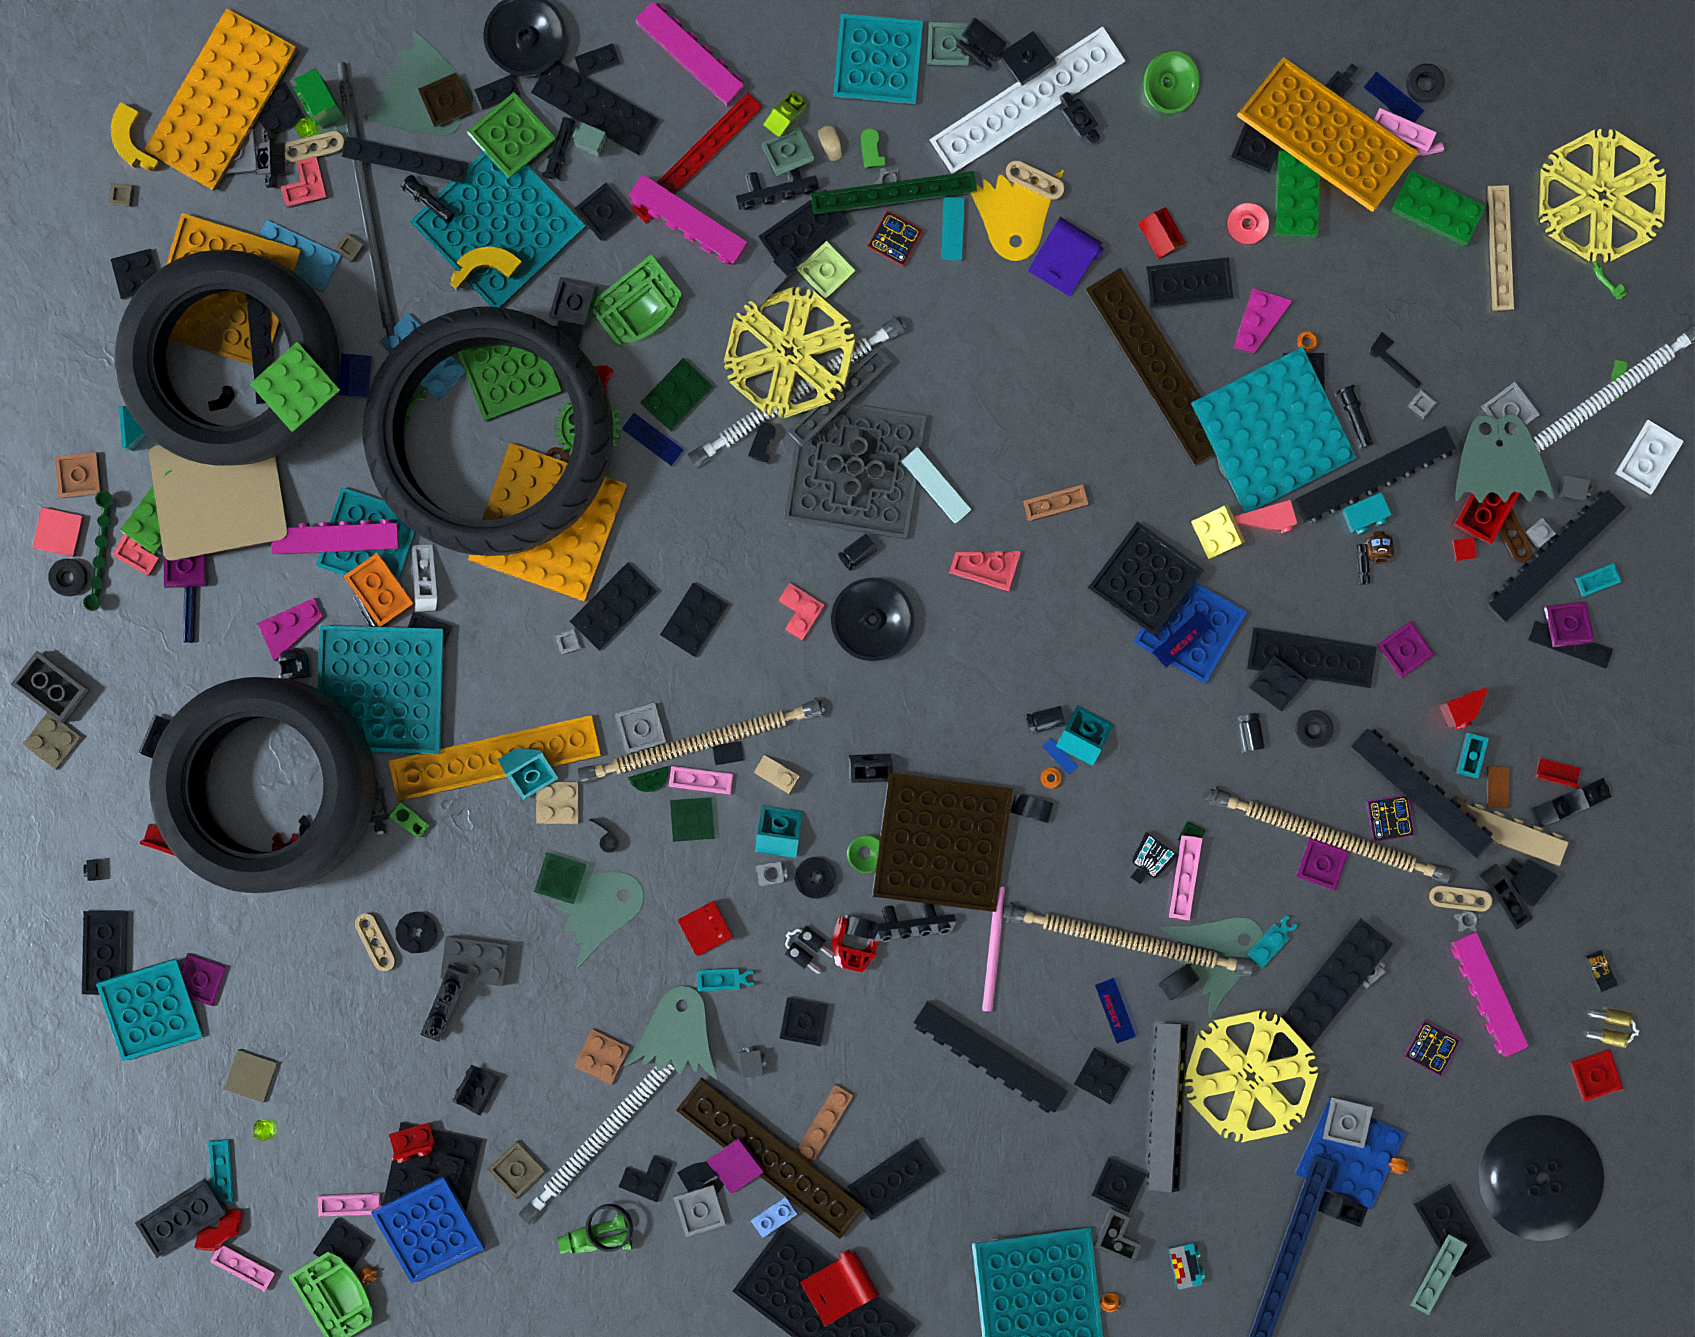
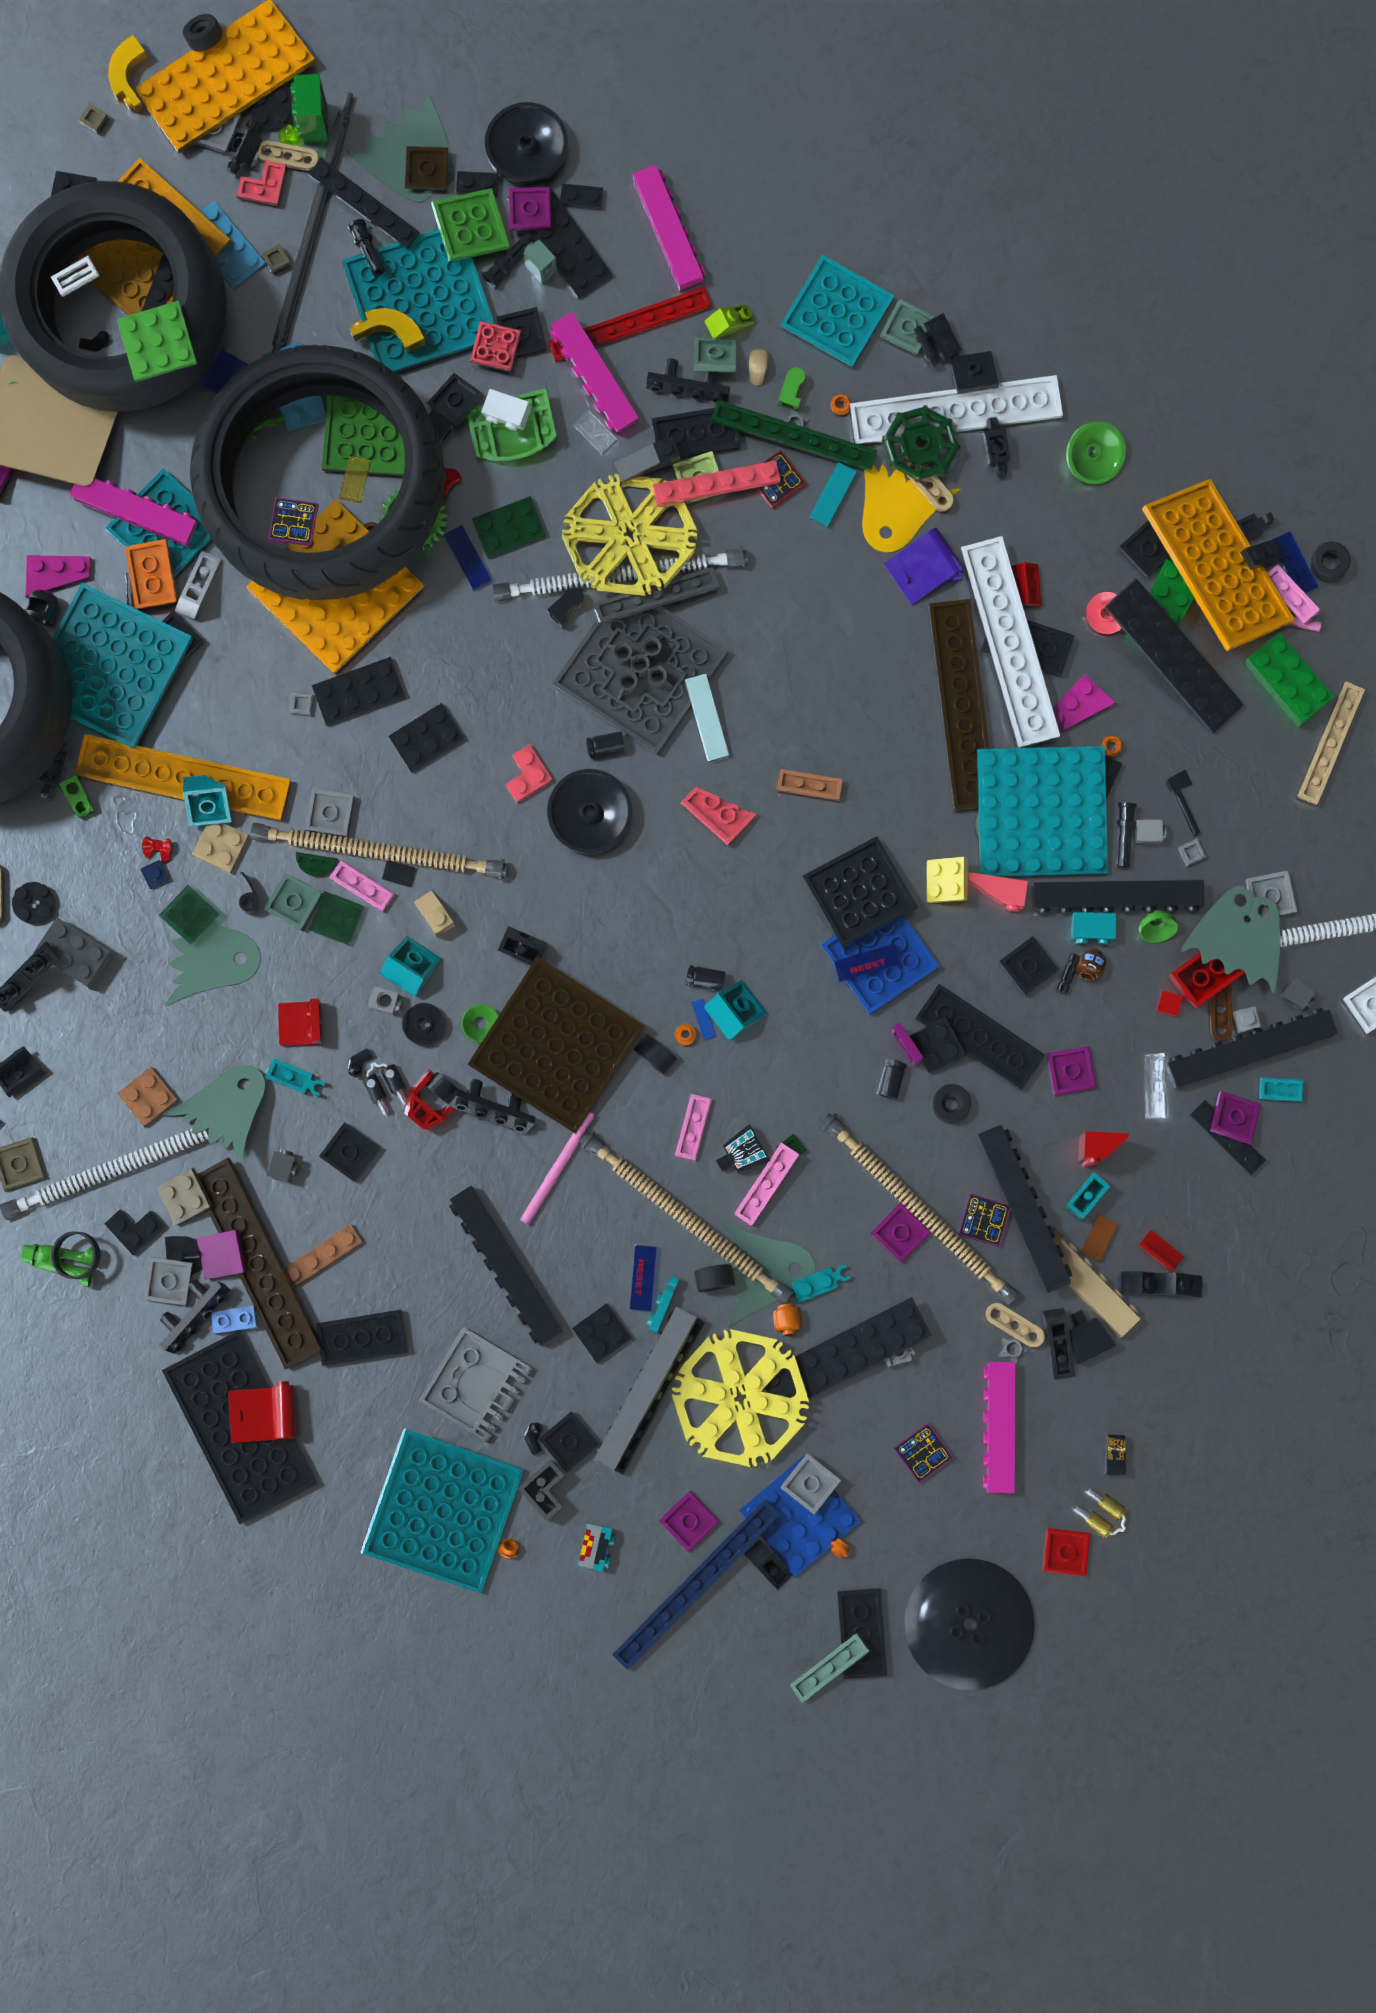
camera: 25 degrees right, 5 degrees down
none -> white tile [51,256,100,297]
none -> dark blue plate [140,860,169,889]
none -> red piece [142,836,172,863]
none -> dark tan plate [156,1168,213,1226]
none -> black plate [160,1280,231,1354]
none -> black tyre [183,14,223,52]
none -> sand green plate [264,873,322,931]
none -> black tile [268,497,319,547]
none -> clear yellow tile [339,456,371,503]
none -> black arm [348,1048,372,1078]
none -> light grey hinge [419,1327,533,1443]
none -> coral tile [470,321,521,372]
none -> white brick [481,389,532,431]
none -> magenta tile [508,187,551,231]
none -> black arm [524,1422,543,1455]
none -> clear plate [573,410,617,455]
none -> teal plate [647,1276,679,1333]
none -> coral plate [653,460,780,507]
none -> magenta tile [659,1491,719,1552]
none -> bright pink tile [675,1094,712,1161]
none -> orange head [773,1304,802,1336]
none -> orange plate [830,394,851,415]
none -> dark green plate [882,405,961,482]
none -> magenta tile [891,1022,923,1066]
none -> white plate [961,536,1060,748]
none -> black plate [999,936,1059,996]
none -> black plate [1104,578,1244,733]
none -> light grey brick [1135,820,1166,844]
none -> bright green piece [1139,910,1178,943]
none -> clear plate [1145,1053,1168,1119]
none -> black plate [1240,540,1283,570]

